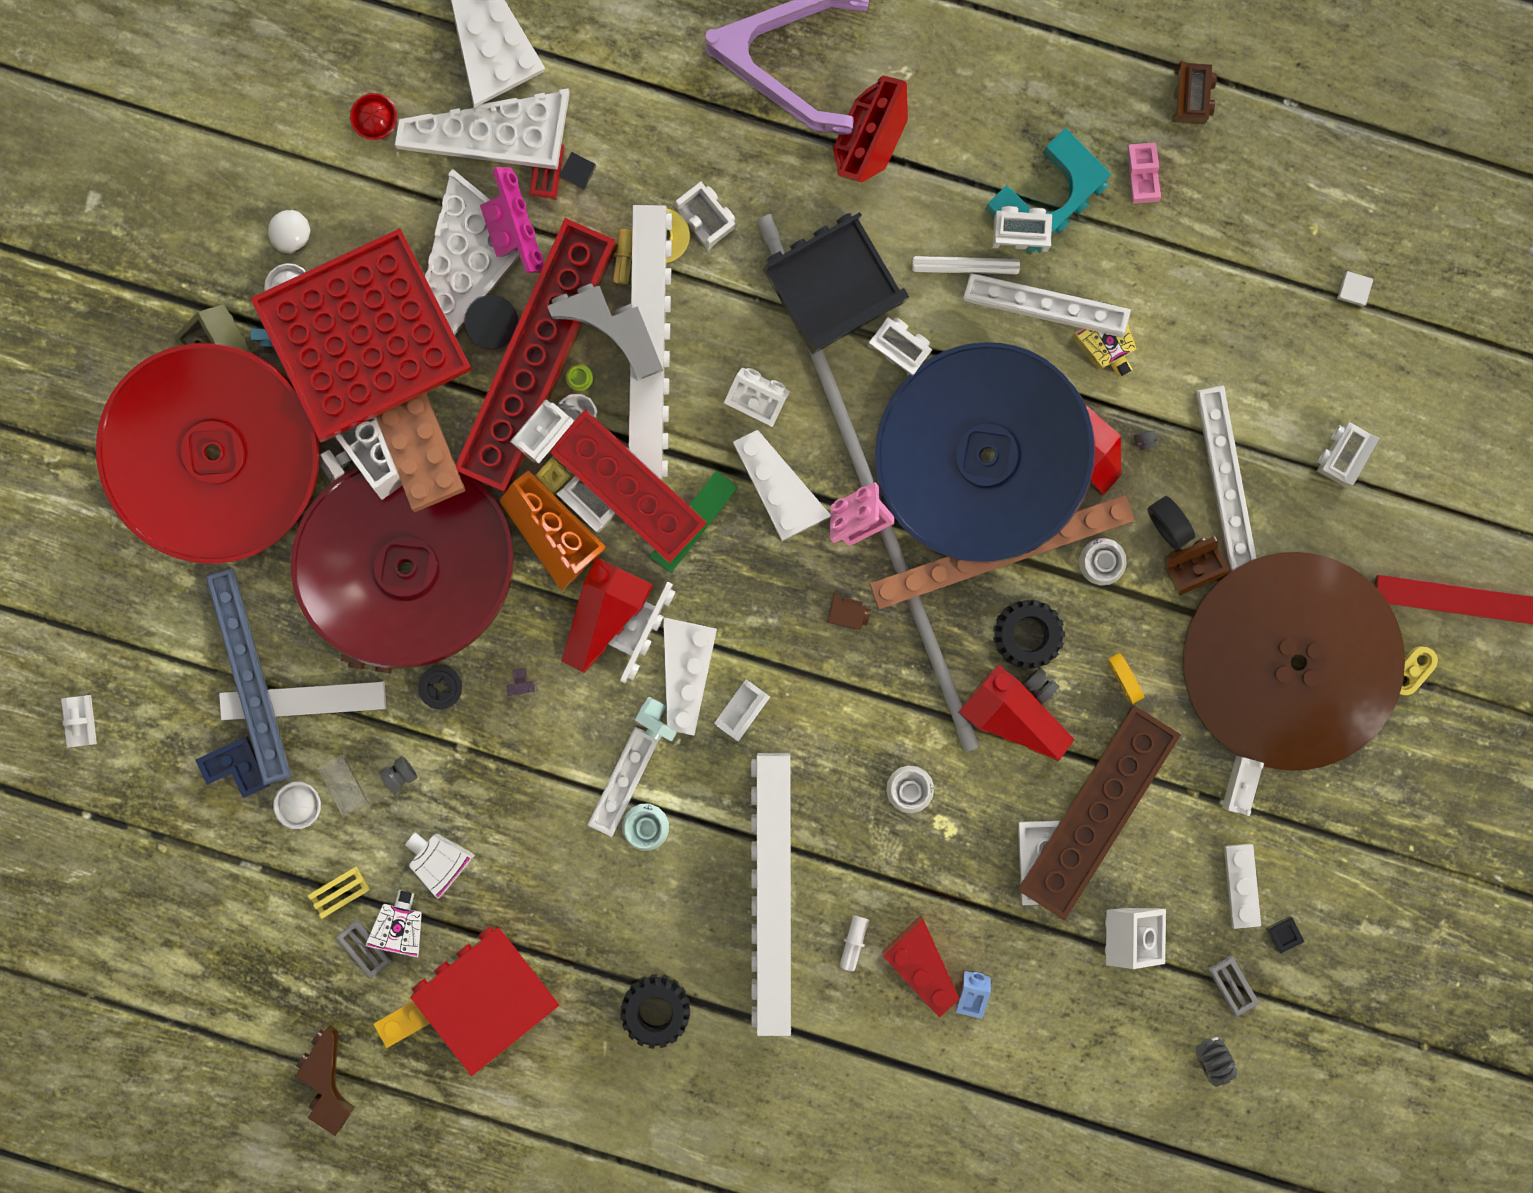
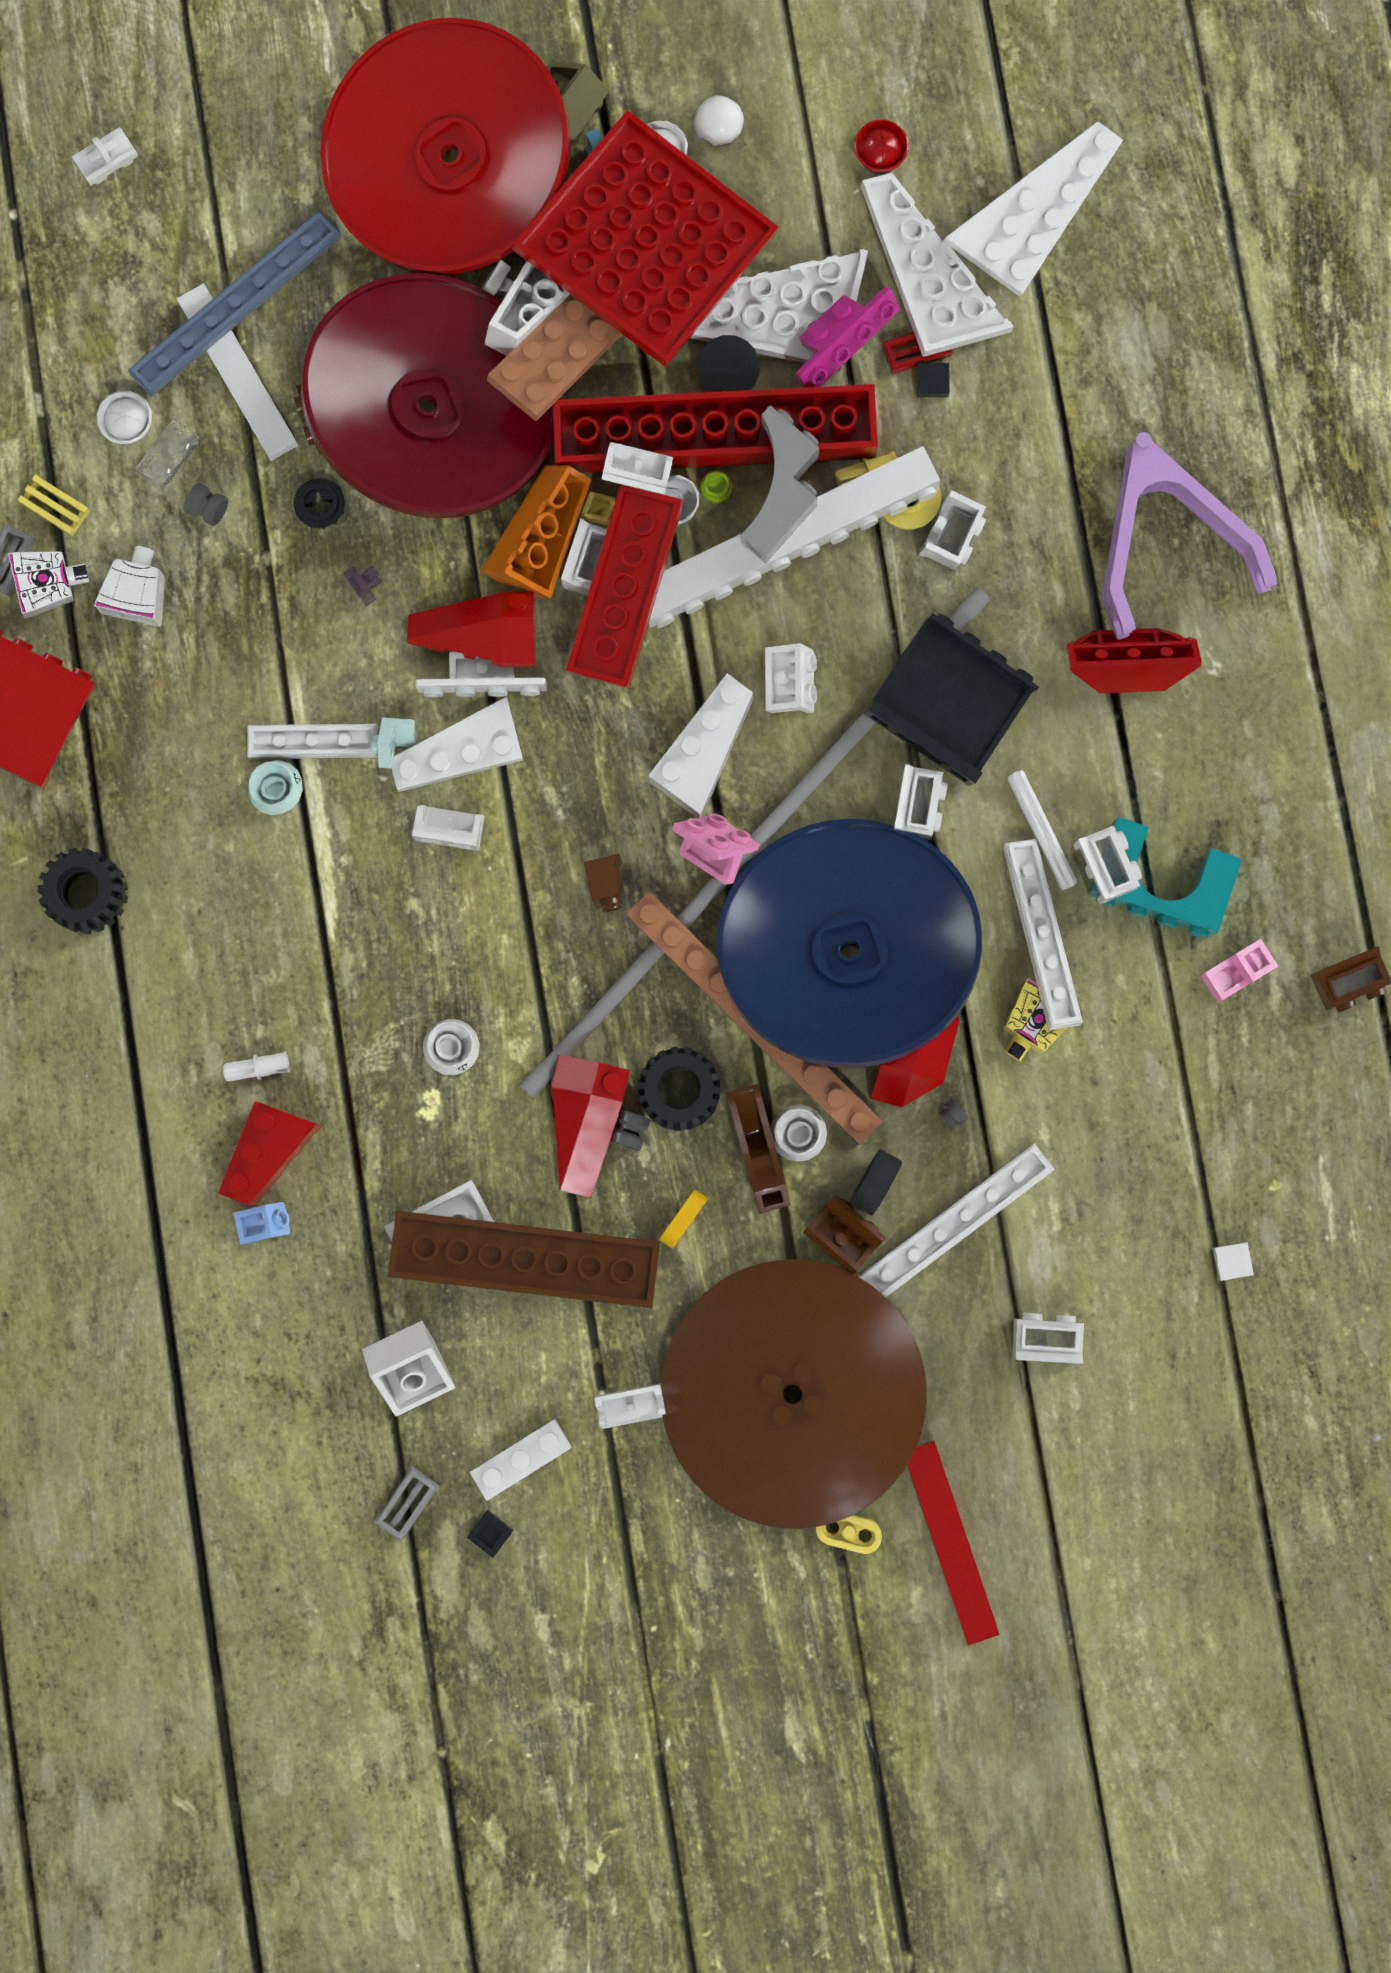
camera: 70 degrees right, 5 degrees down
dark blue plate [196,736,270,798] -> none
green tile [649,471,738,573] -> none
white brick [751,753,791,1036] -> none
dark grey gear [1195,1037,1237,1087] -> none
none -> reddish brown arch [726,1084,791,1214]

